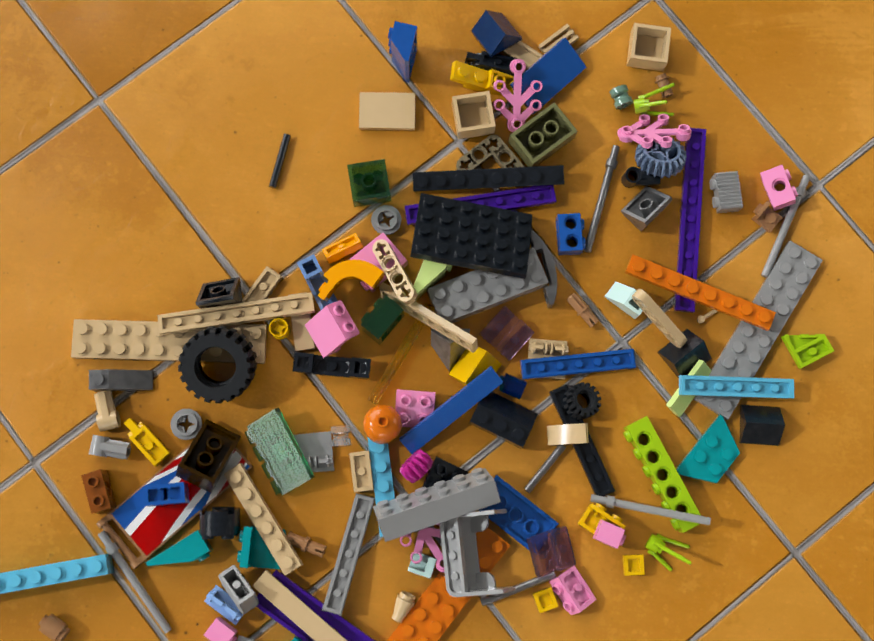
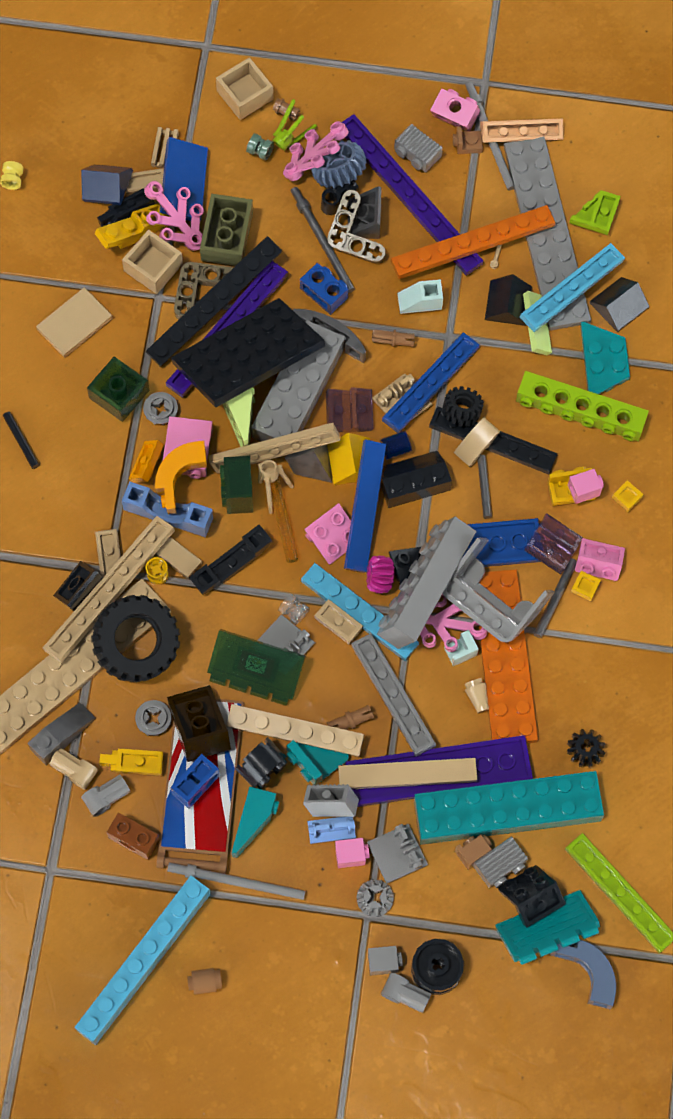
camera: 40 degrees left, 10 degrees down
bright pink panel [305,300,360,358] -> none
orange cylinder [363,405,402,444] -> none
tan beam [372,239,417,304] -> none
blue slope [388,21,417,83] -> none
light grey bar [590,494,711,525] -> none
tan beam [632,289,687,348] -> none
lime plant [645,533,692,571] -> none
none -> tan plant [258,460,294,514]
none -> beam [327,190,386,264]
none -> light nougat slope [480,119,563,142]

